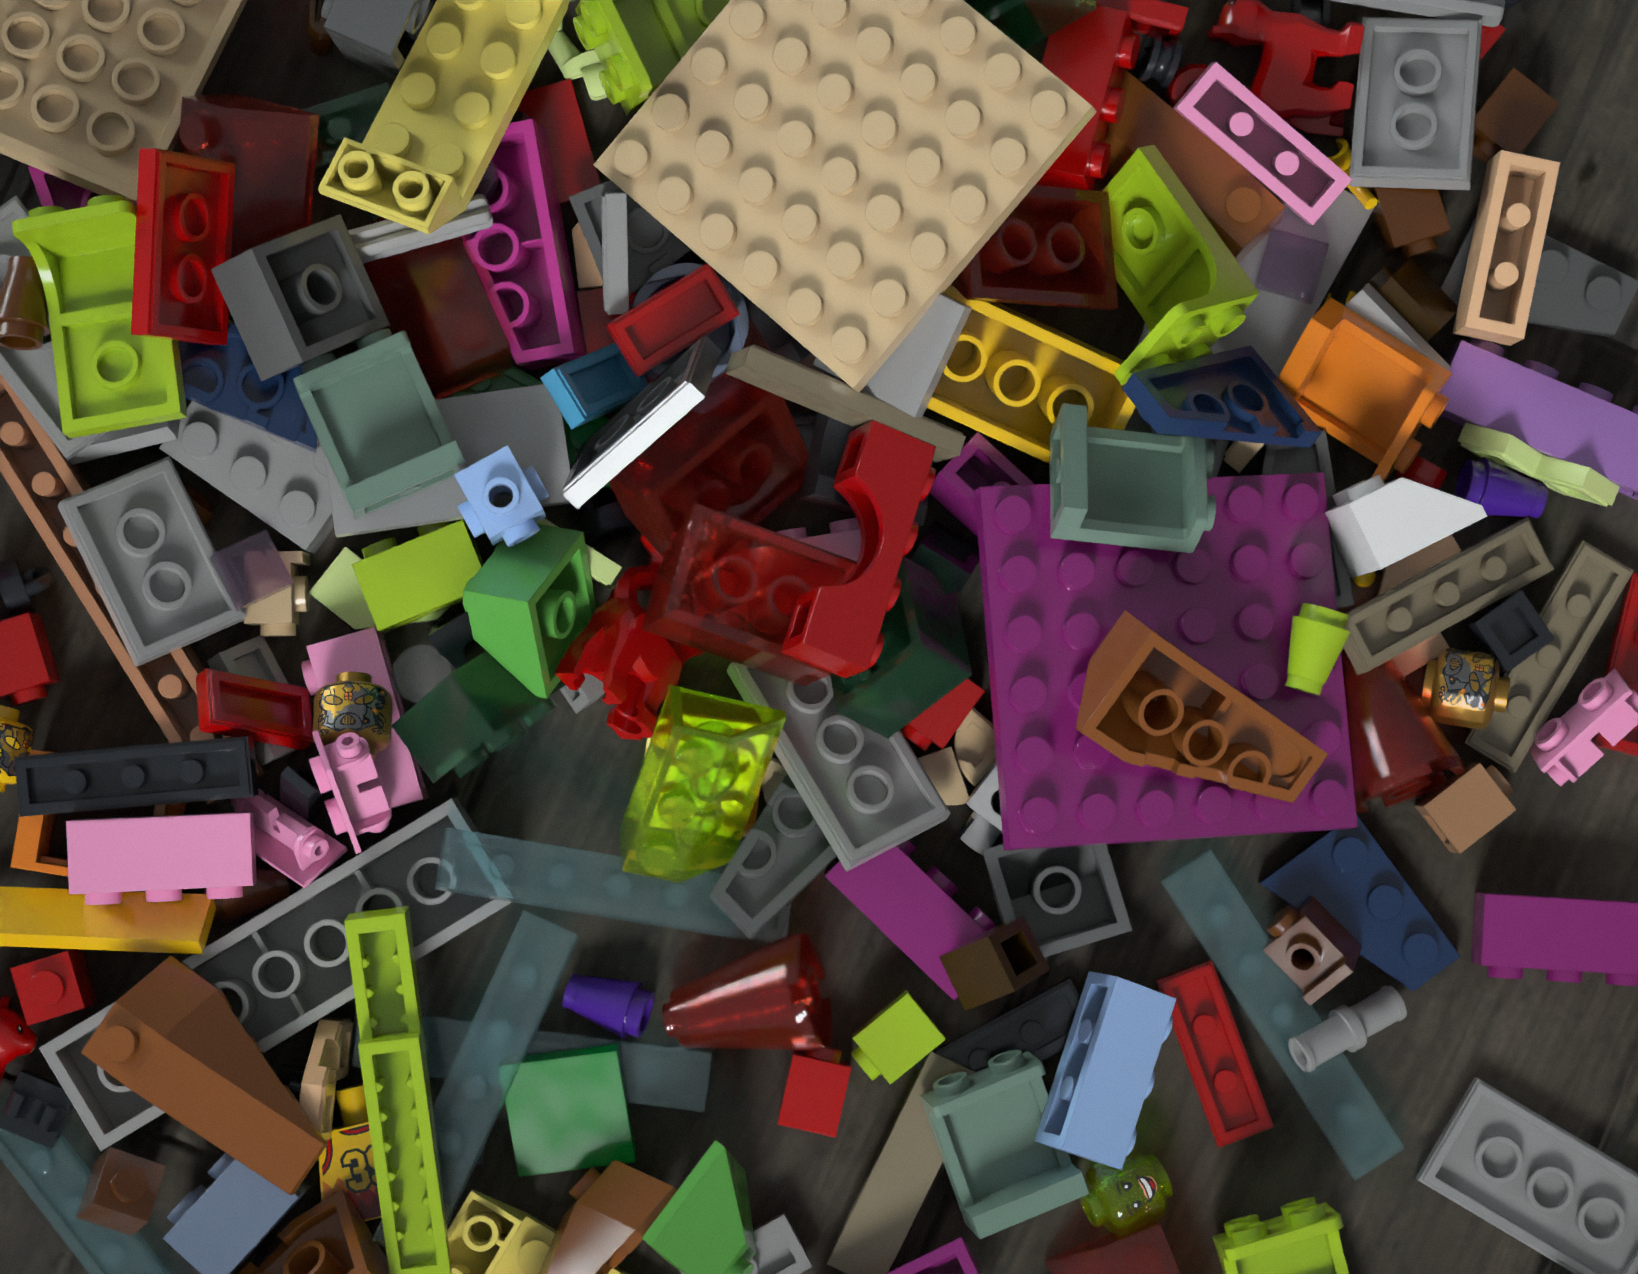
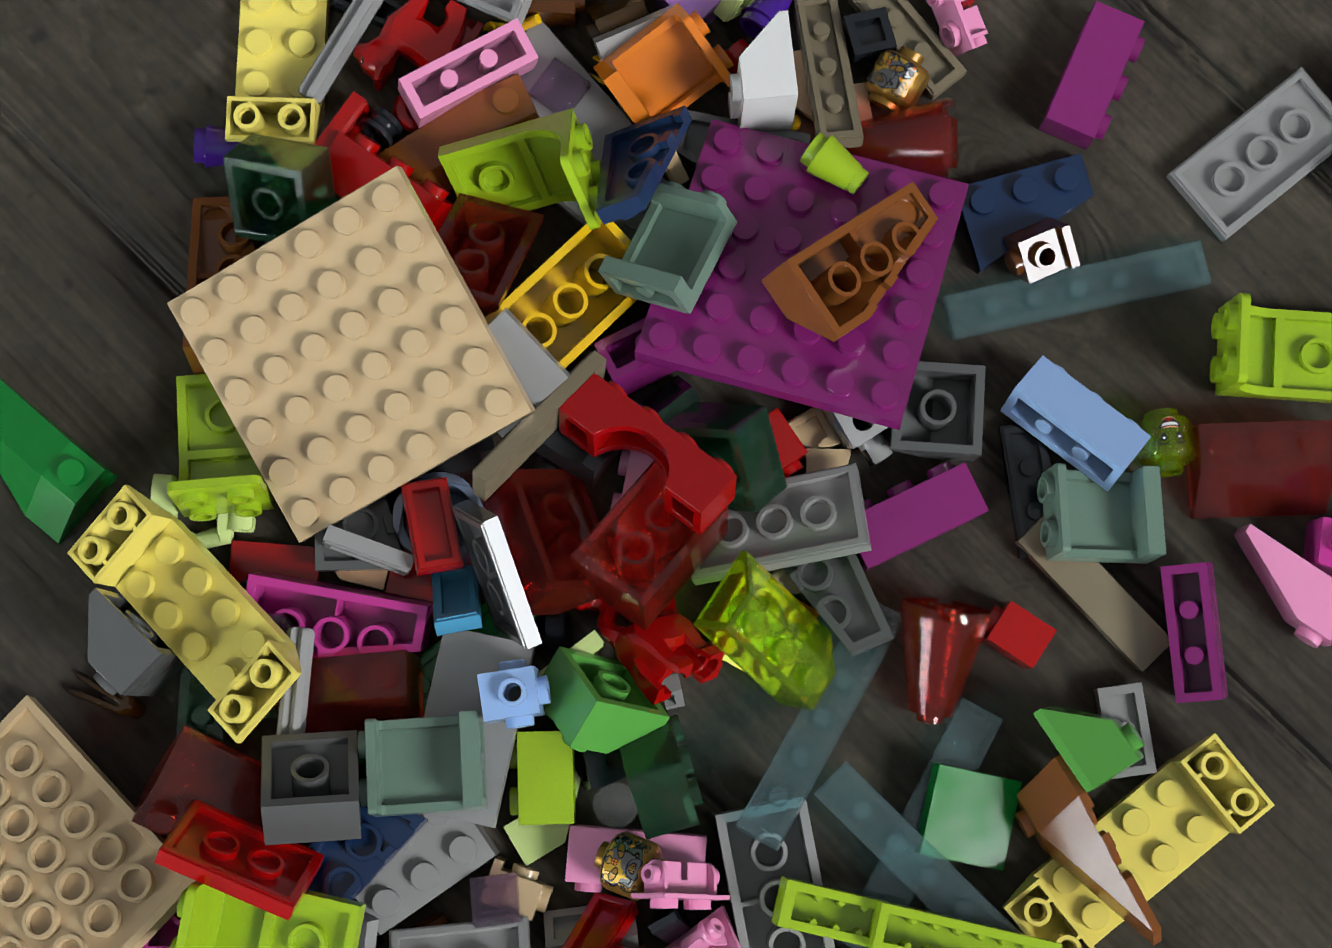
camera: 65 degrees left, 5 degrees down
dark purple cone [562,973,655,1039] -> none
lime brick [851,990,946,1085] -> none
dark brown brick [939,916,1050,1011] -> none
red tile [1155,959,1274,1148] -> none
light grey pin [1288,985,1407,1072] -> none
medium nougat brick [1414,763,1516,854] -> none

